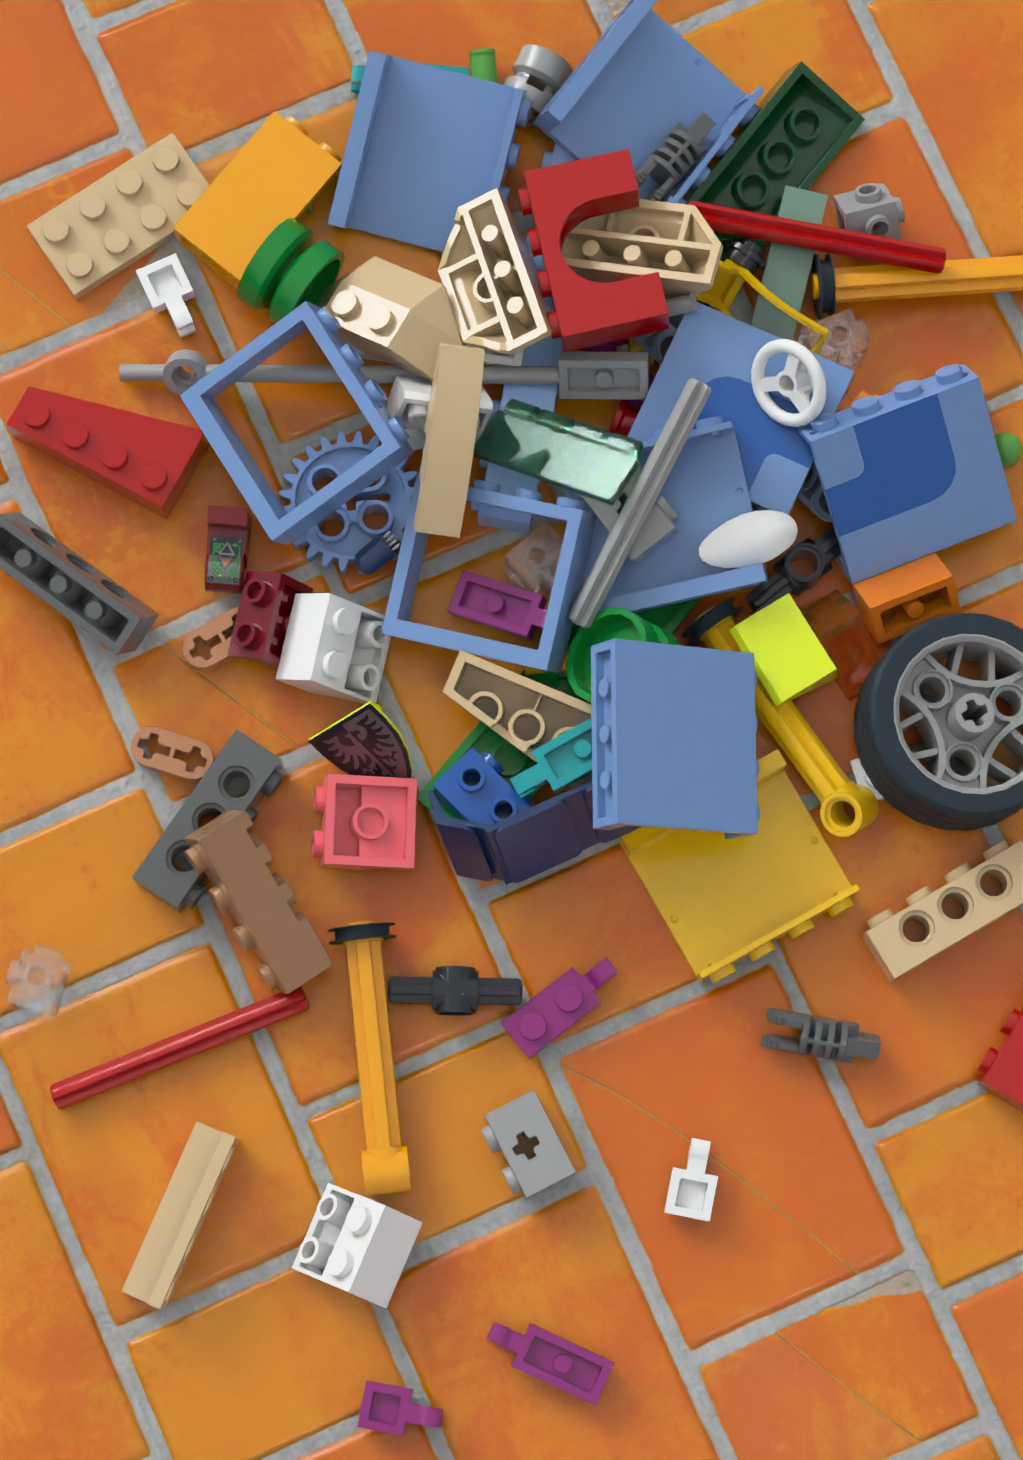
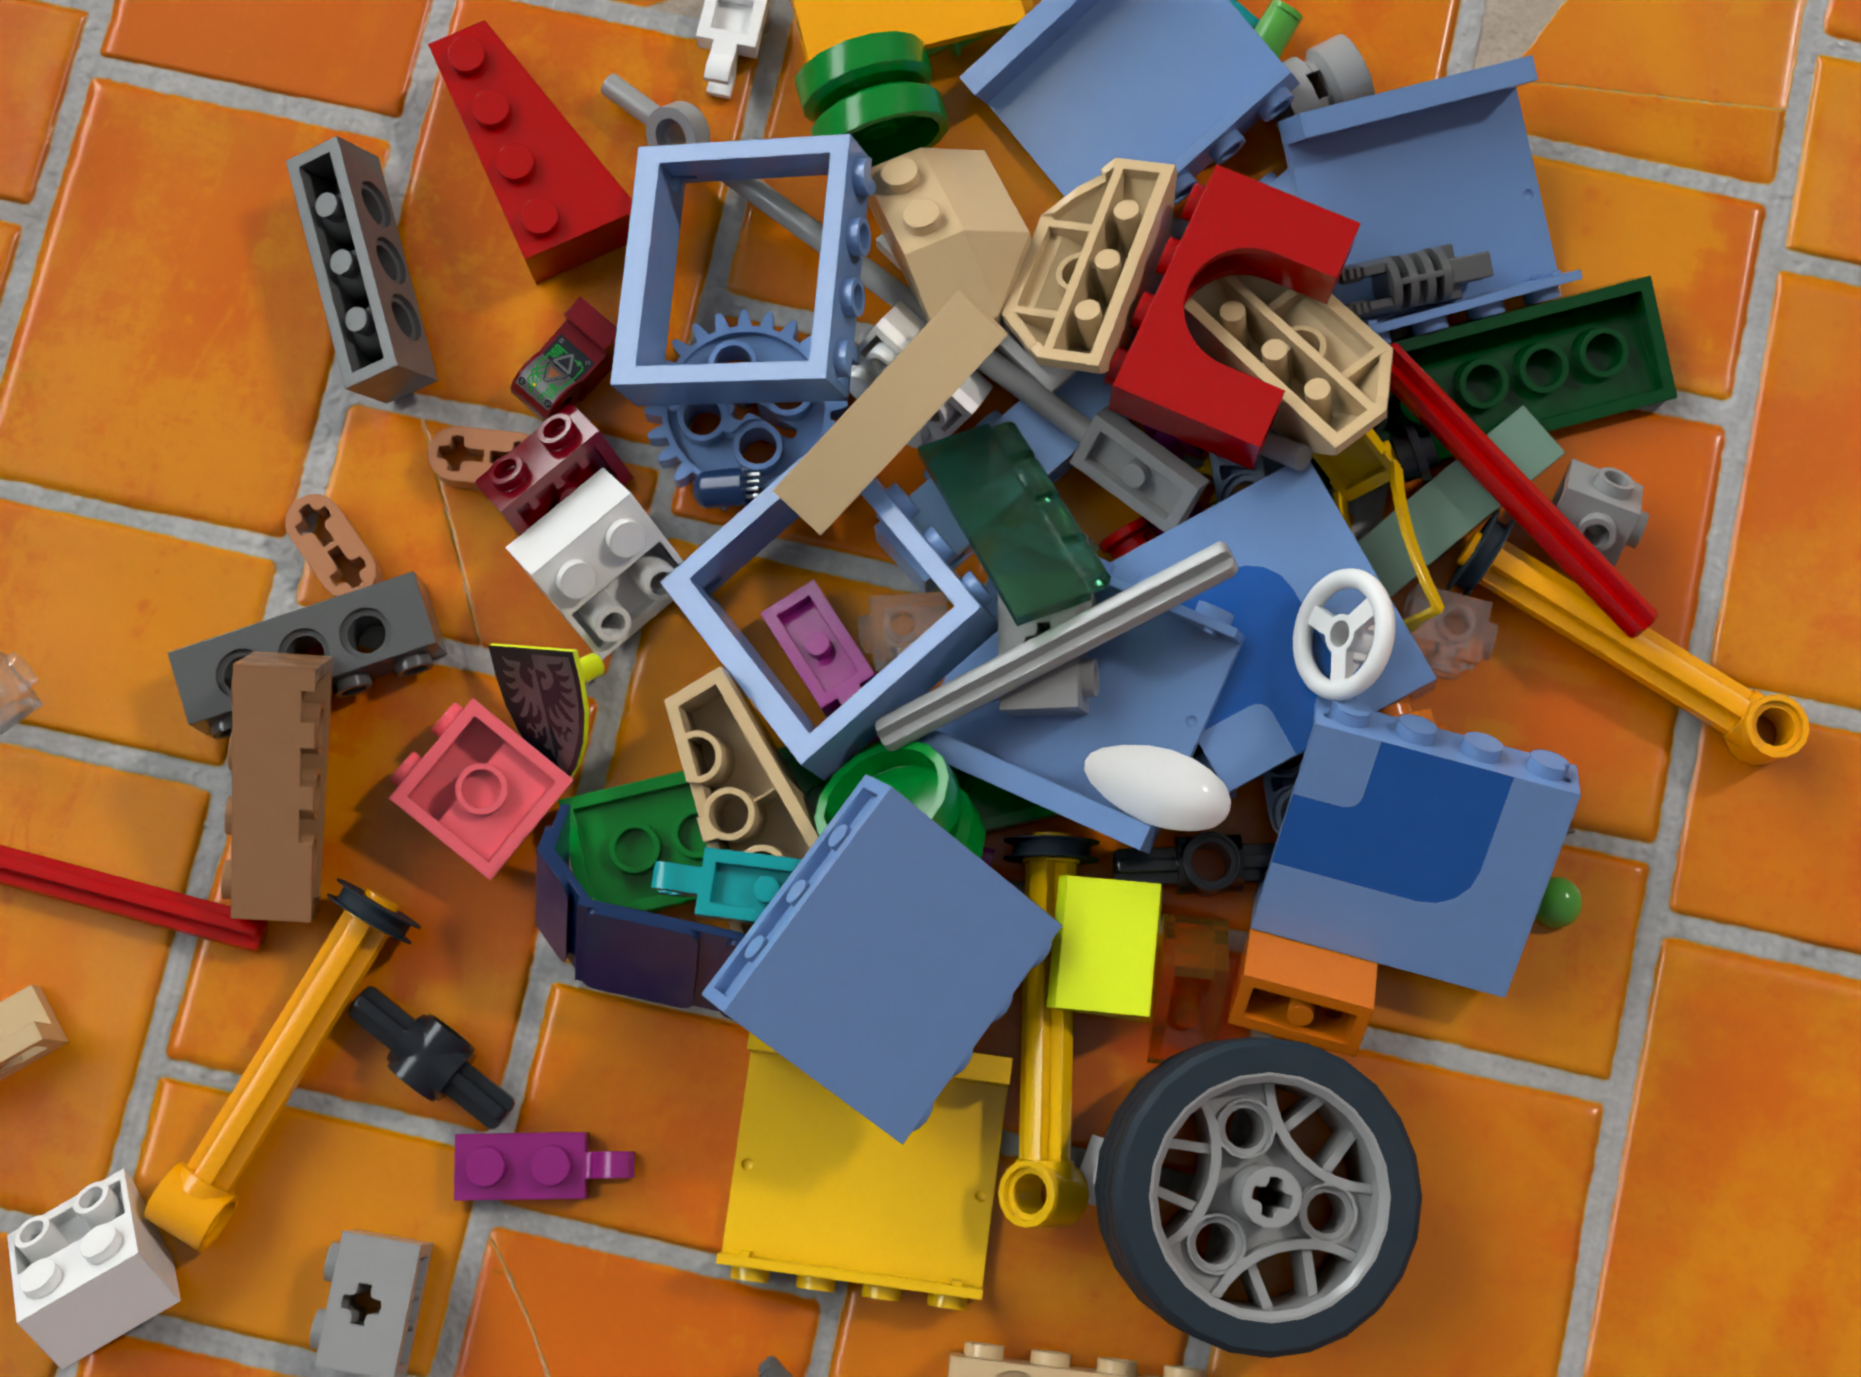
camera: 40 degrees right, 0 degrees up
blue brick [433,747,536,825] -> none

